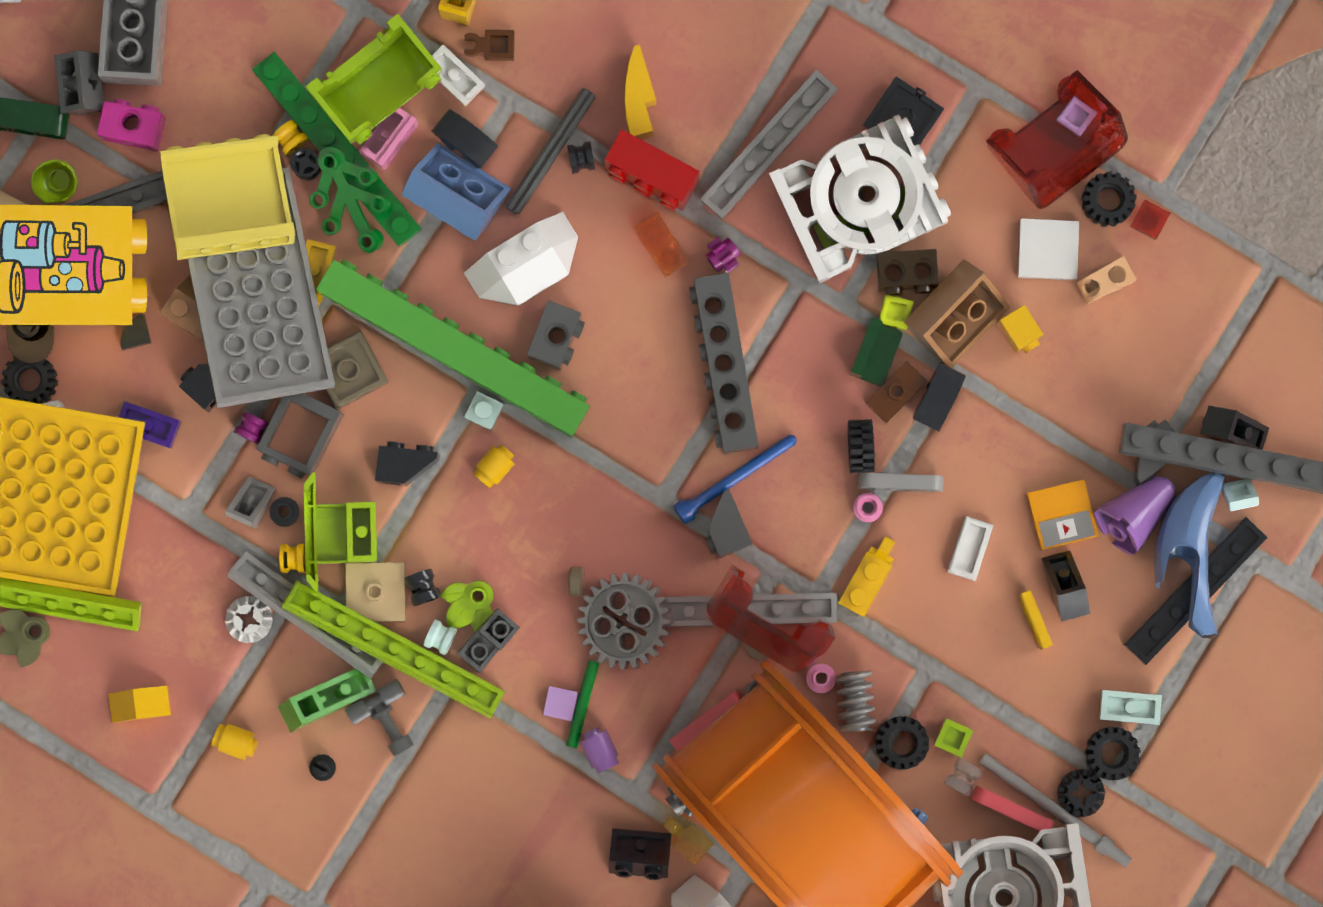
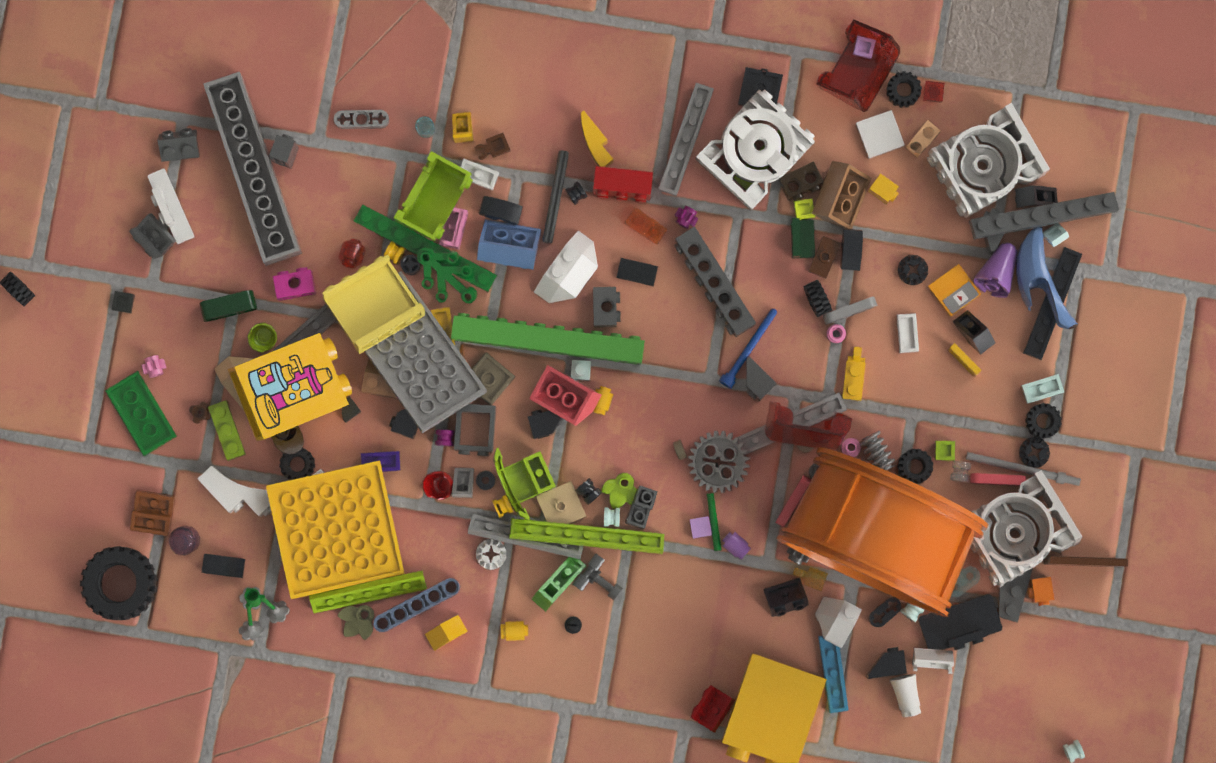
camera: 25 degrees left, 0 degrees up
dark grey brick [54,50,104,116] -> none
none -> clear red head [338,238,366,268]
none -> sand blue beam [373,578,461,632]
none -> red hair [423,471,453,500]
none -> coral slope [529,365,602,426]
none -> black slope [616,258,658,287]
none -> black gear [898,255,928,285]
none -> white brick [927,103,1050,218]

